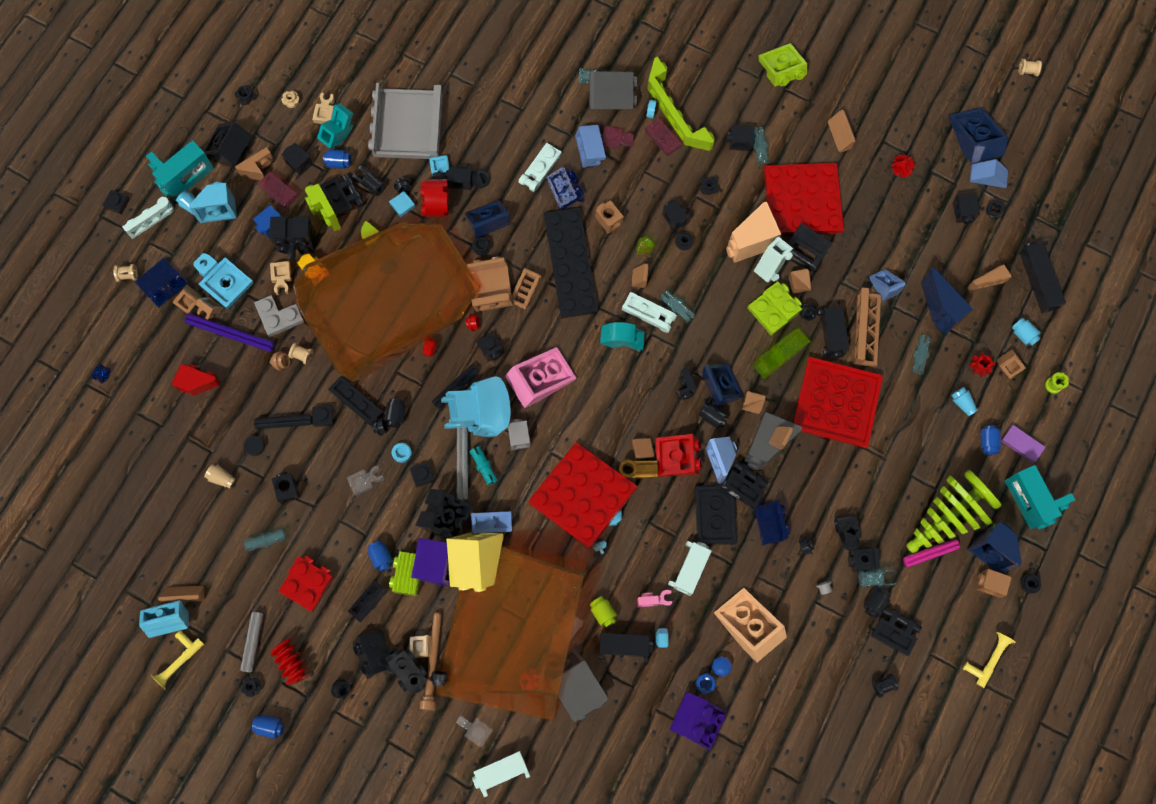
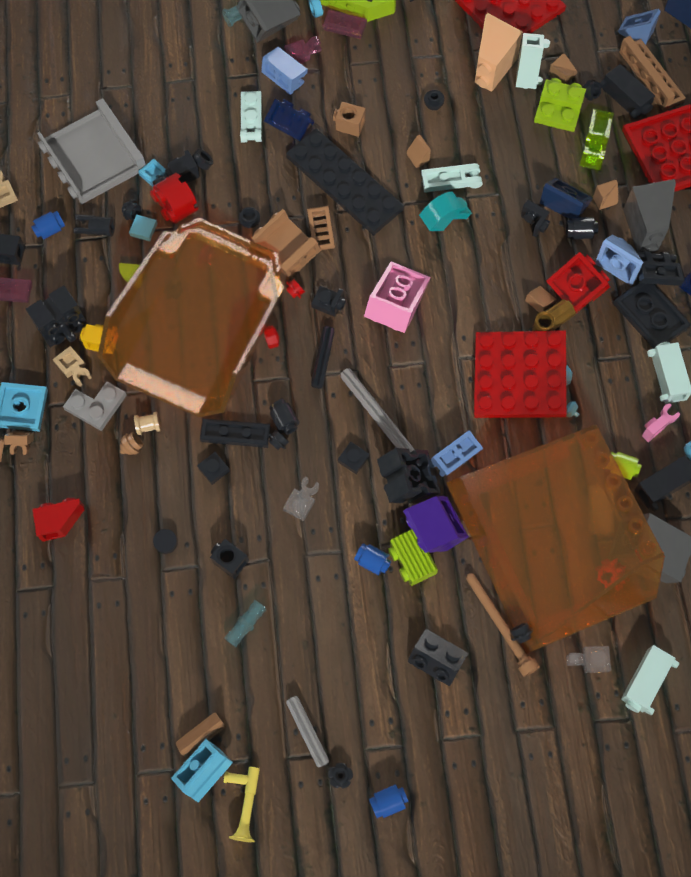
camera: 30 degrees left, 5 degrees down
dark purple axle [185,313,275,352] -> none
tan cone [204,464,236,489] -> none
blue brick [253,205,282,239] -> none
black axle [254,414,312,429] -> none
red piece [270,638,311,685] -> none
red plate [278,555,335,613] -> none
lime plate [305,184,341,231] -> none
teal brick [317,103,353,149] -> none
black plate [319,174,364,218] -> none
black plate [331,678,350,699] -> none
black plate [348,581,387,623] -> none
black brick [385,646,428,694] -> none
medium azure tile [392,443,412,463] -> none
tan tile [410,635,431,658] -> none
medium azure piece [441,376,511,437] -> none
light yellow slope [447,532,503,592] -> none
dark blue slope [465,200,510,238] -> none
teal pin [470,446,498,486] -> none
light grey brick [508,419,530,450] -> none
clear neon green plate [636,235,655,254] -> none
clear light blue pin [660,290,695,323] -> none
black brick [662,200,691,232] -> none
black plate [700,177,719,195] -> none
medium nougat slope [769,426,793,450] -> none
black plate [788,224,832,272] -> none

